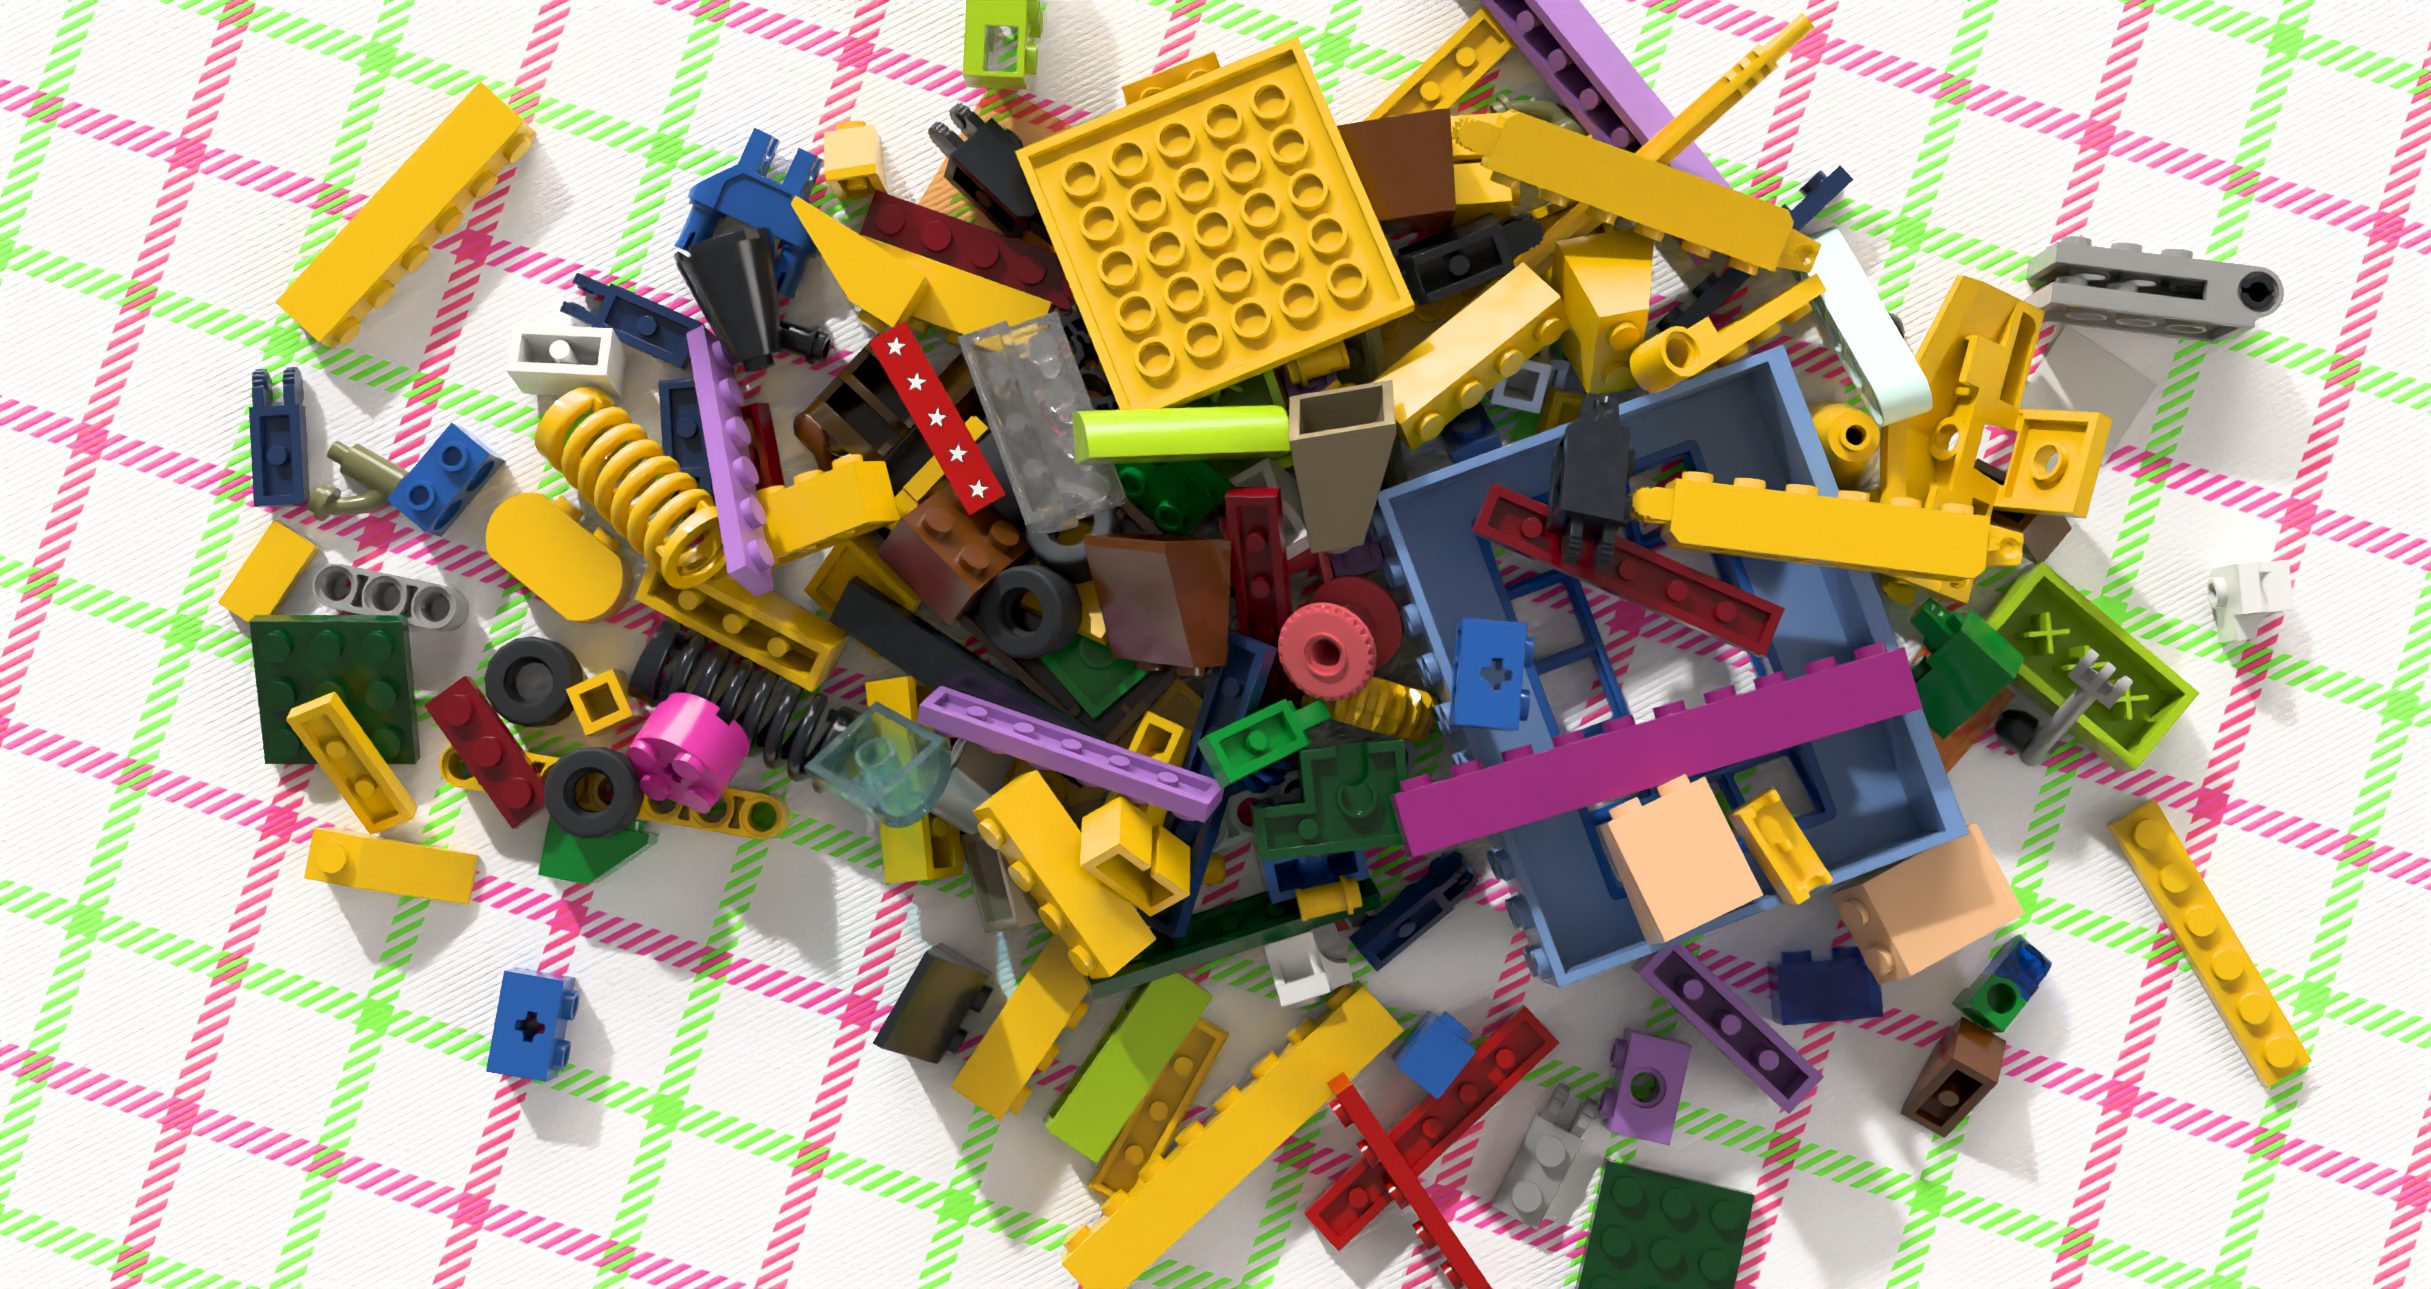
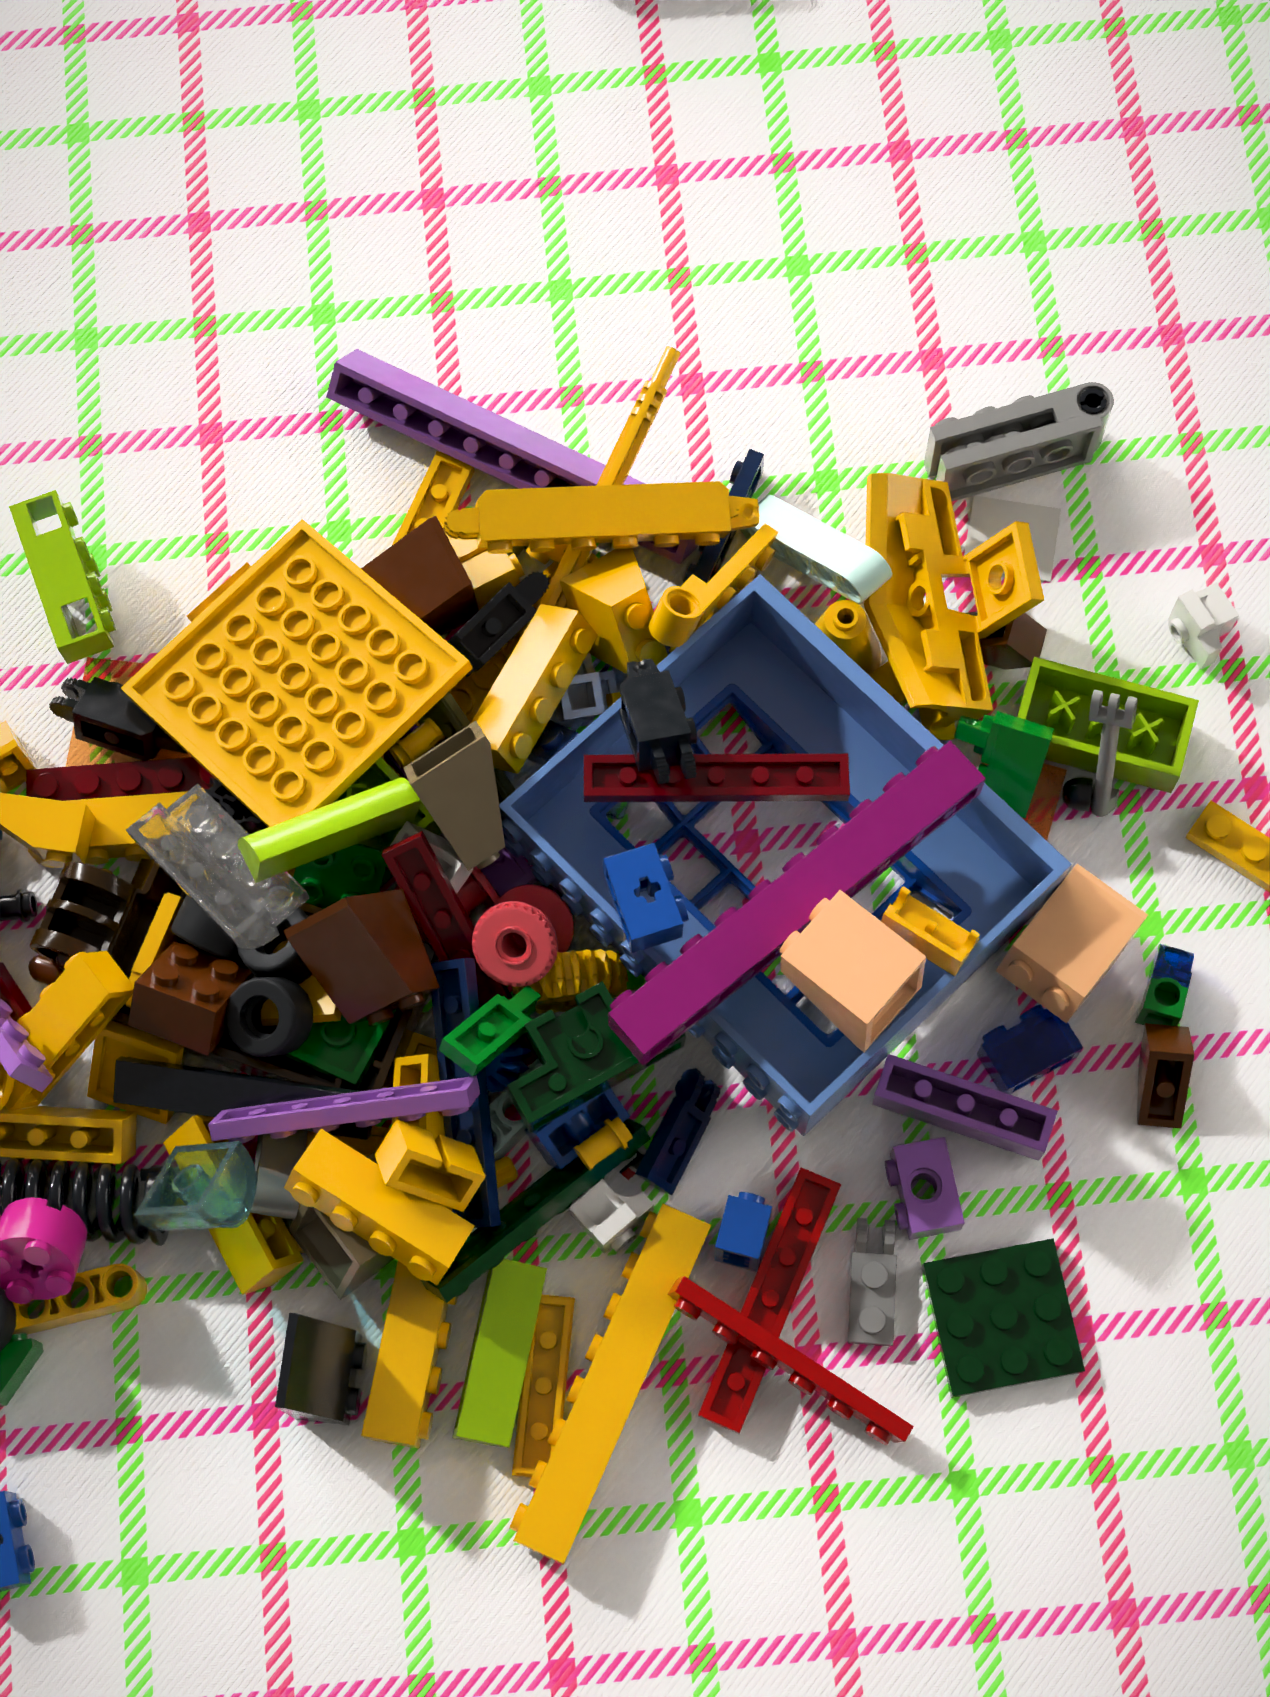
camera: 20 degrees left, 15 degrees down
red sticker [869,321,1006,516] -> none
yellow hinge [1628,472,2024,583] -> none

